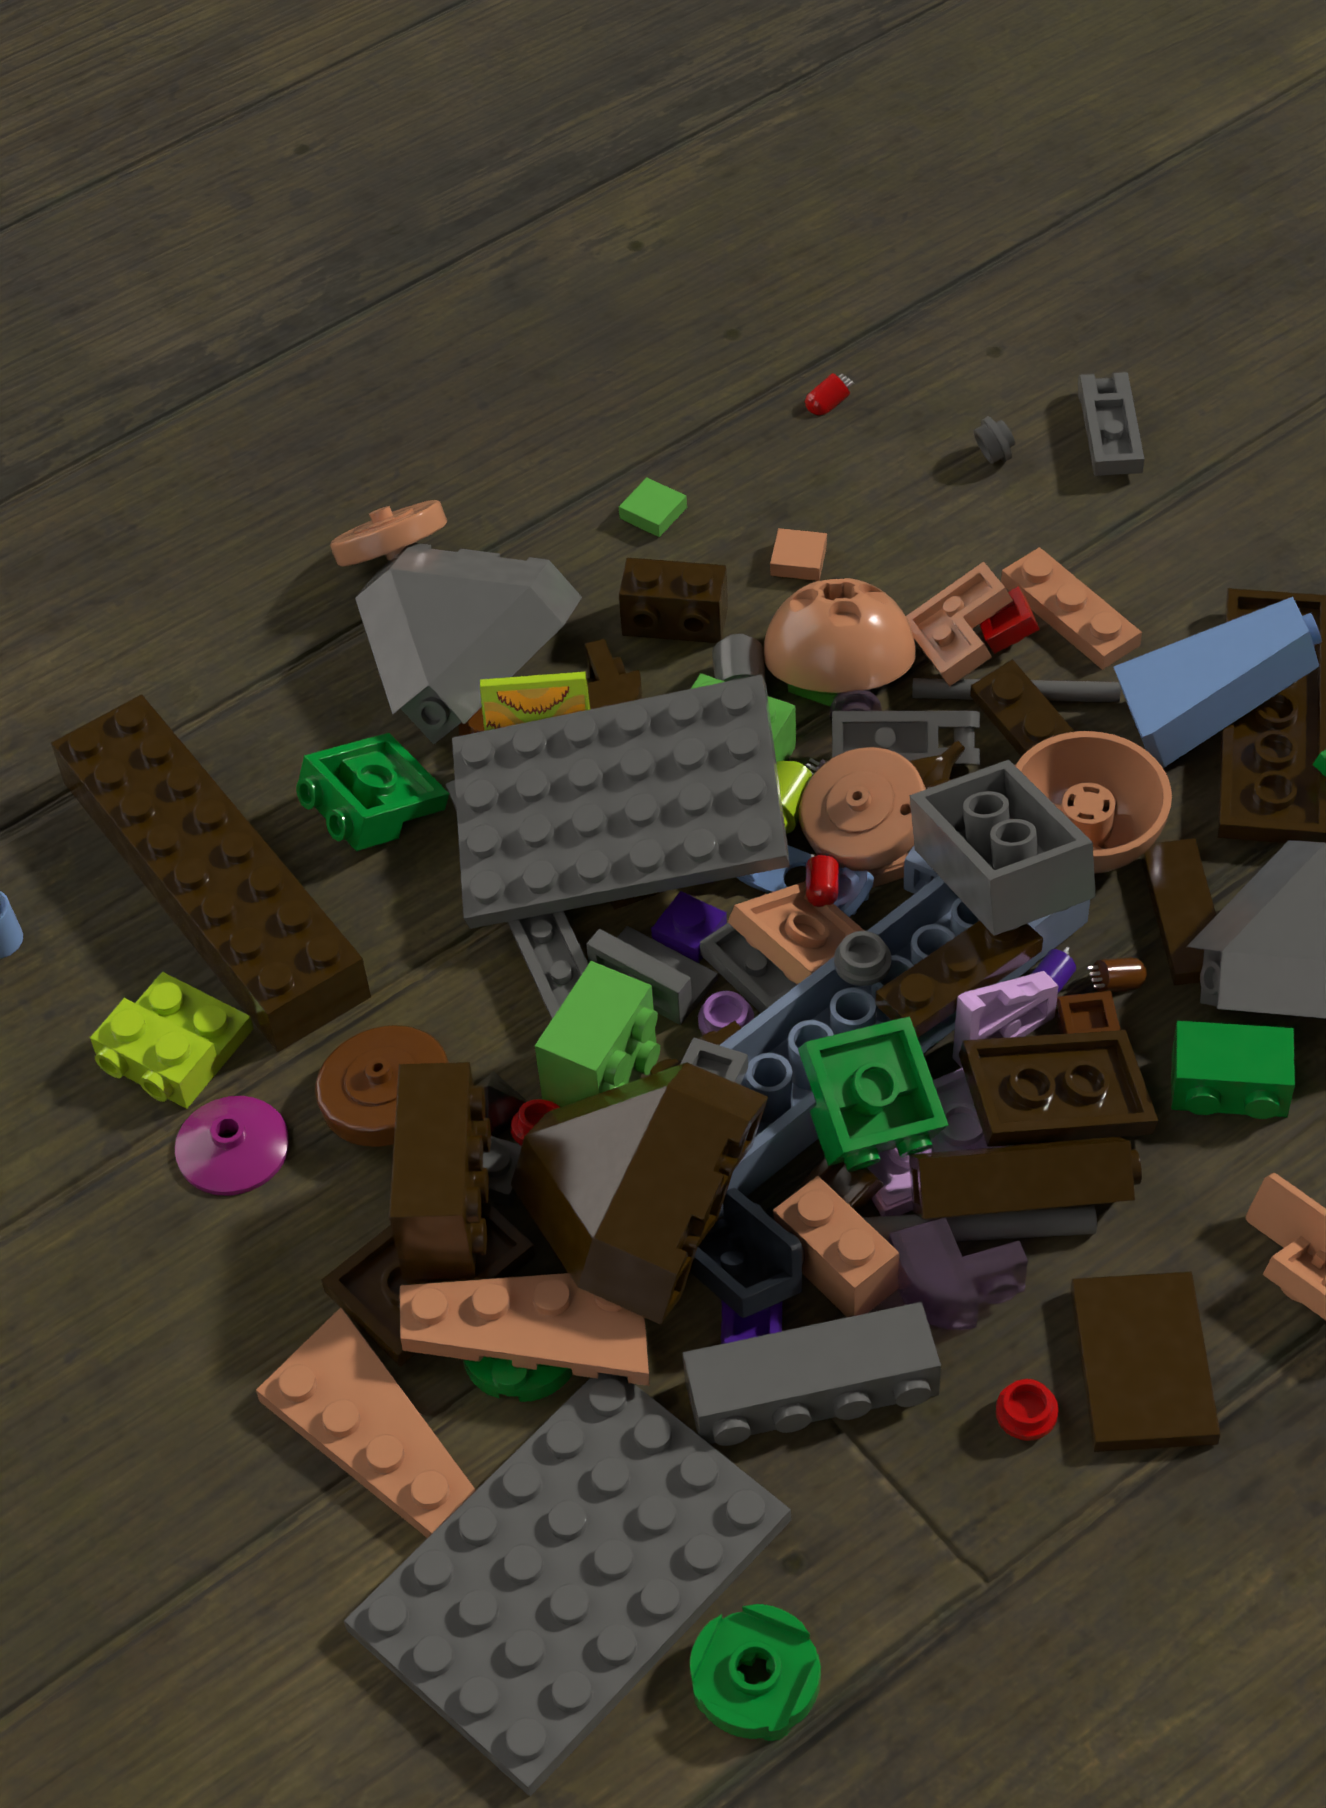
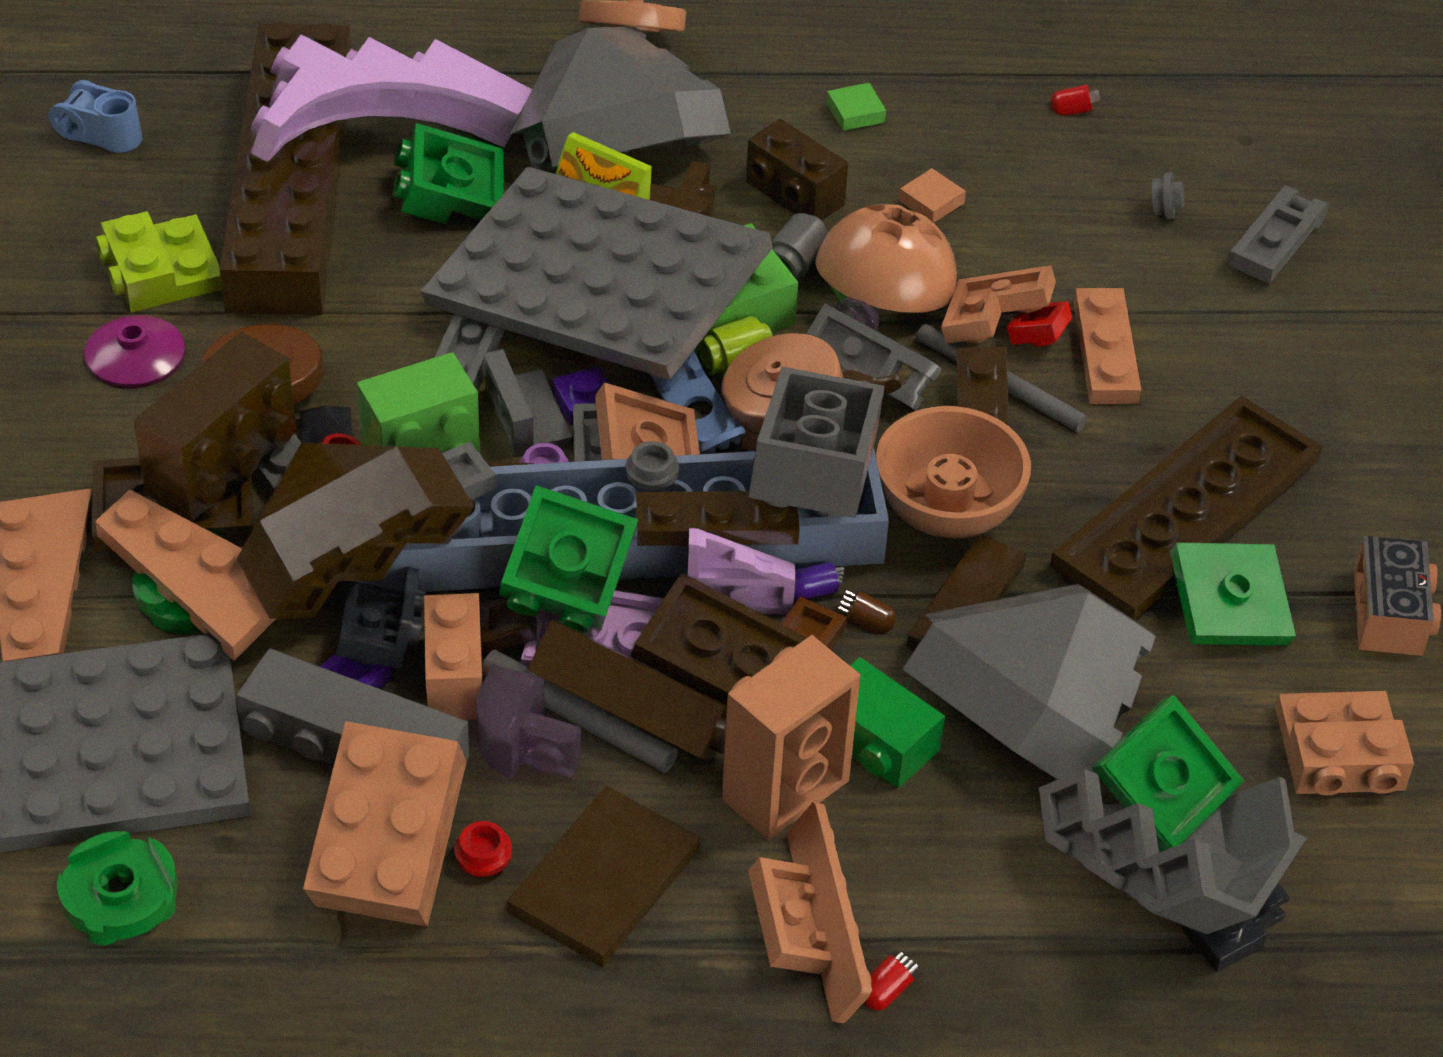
camera: 30 degrees right, 5 degrees down
red piece [806,854,839,907] -> none
medium blue slope [1114,597,1322,768] -> none
none -> lavender arch [250,35,532,162]
none -> nougat brick [303,721,467,927]
none -> nougat brick [722,635,860,841]

